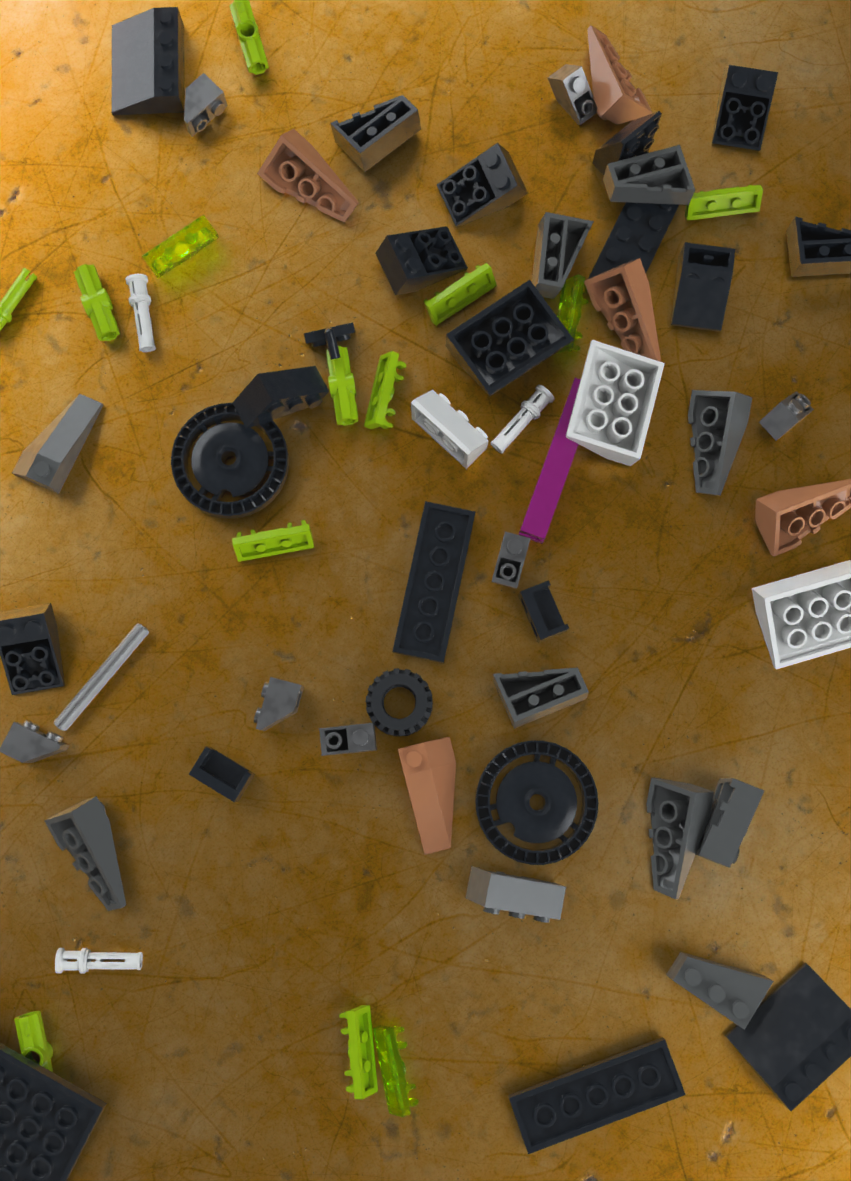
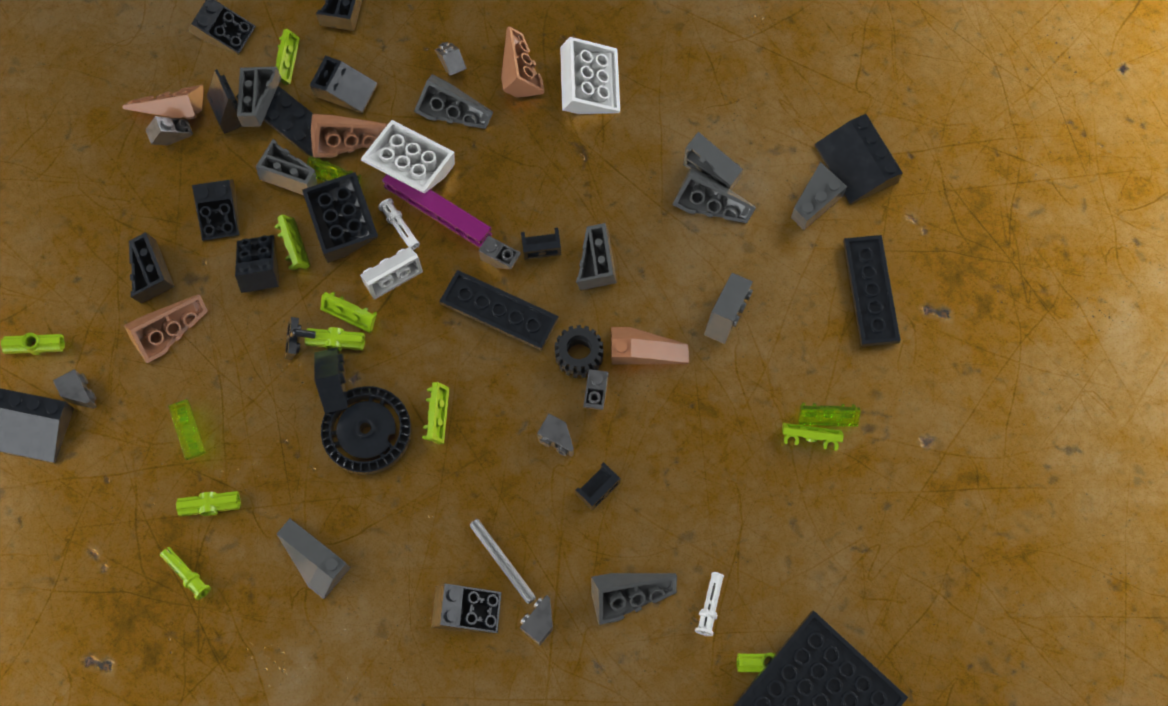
camera: 75 degrees left, 10 degrees down
white pin [125,274,156,352] -> none
black piece [475,740,599,865] -> none

